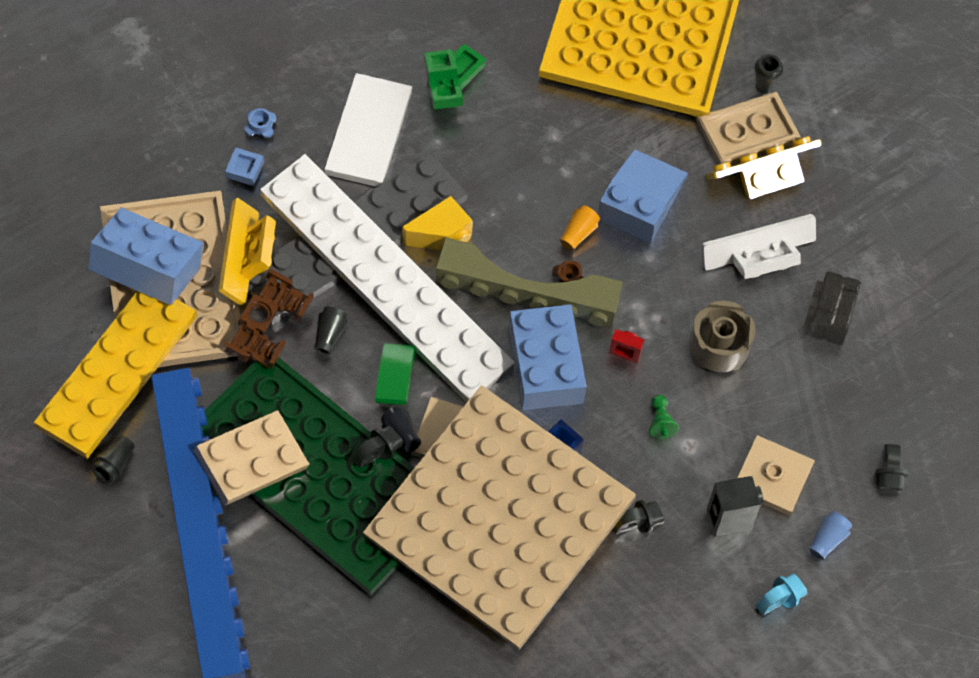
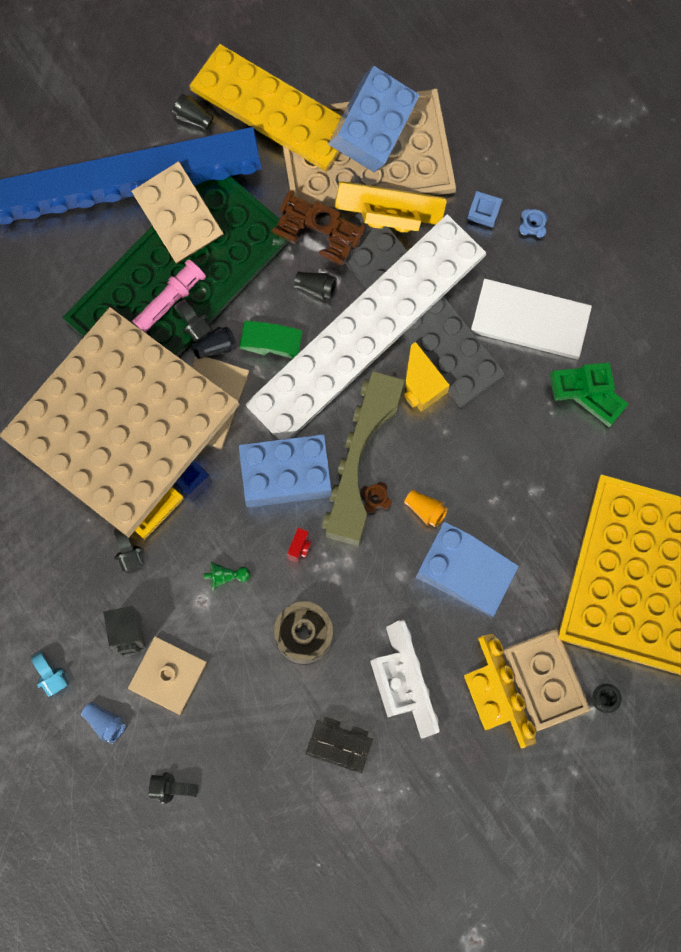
camera: 95 degrees right, 15 degrees up
none -> bright pink pin [132,259,206,333]

